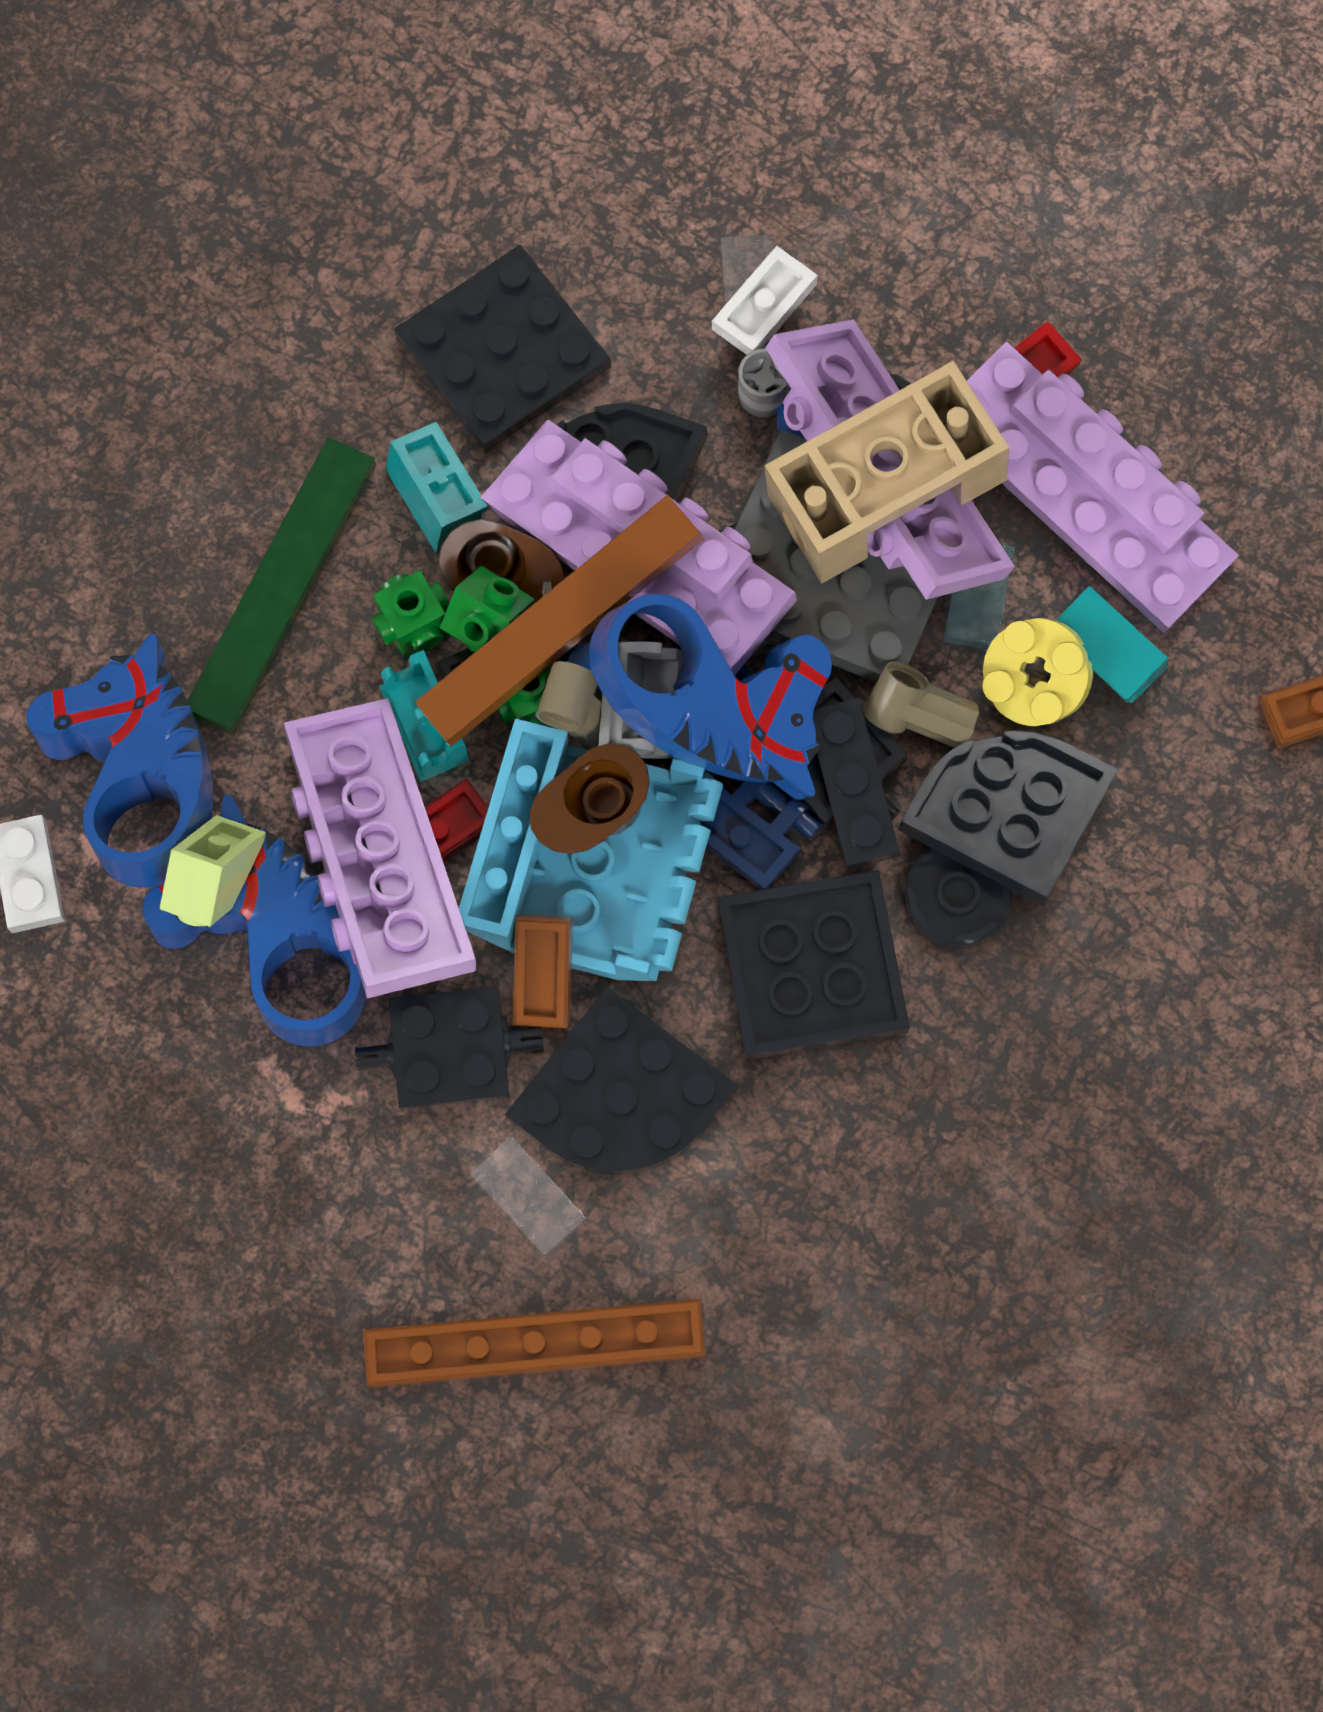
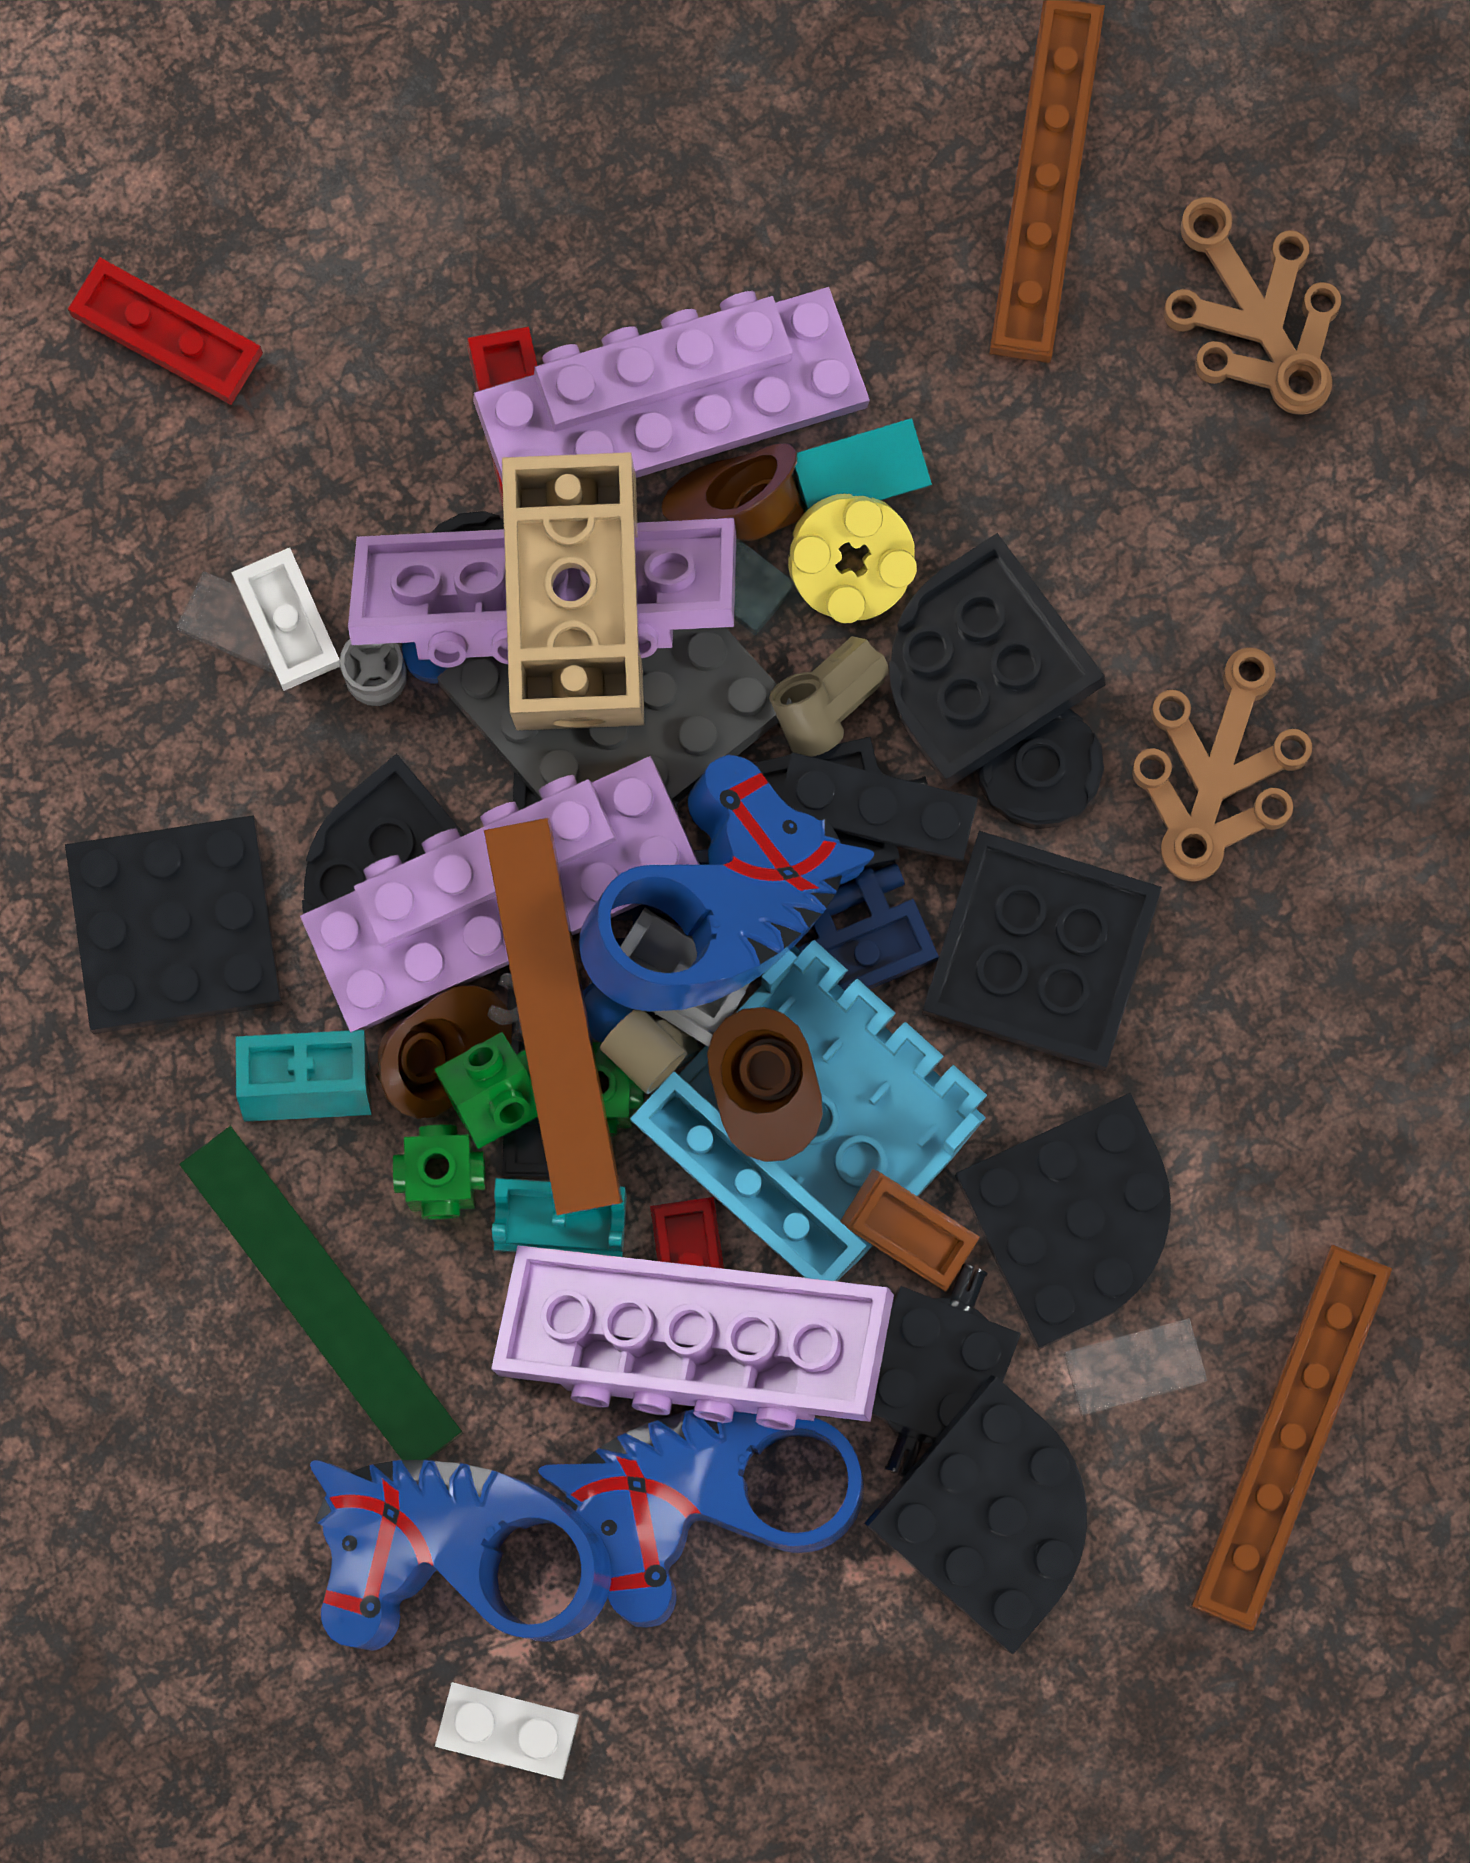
camera: 65 degrees left, 5 degrees up
yellowish green slope [160,815,266,927] -> none
none -> red plate [68,257,263,405]
none -> reddish brown piece [662,444,806,541]
none -> black plate [864,1375,1087,1654]
none -> medium nougat plant [1132,648,1312,882]

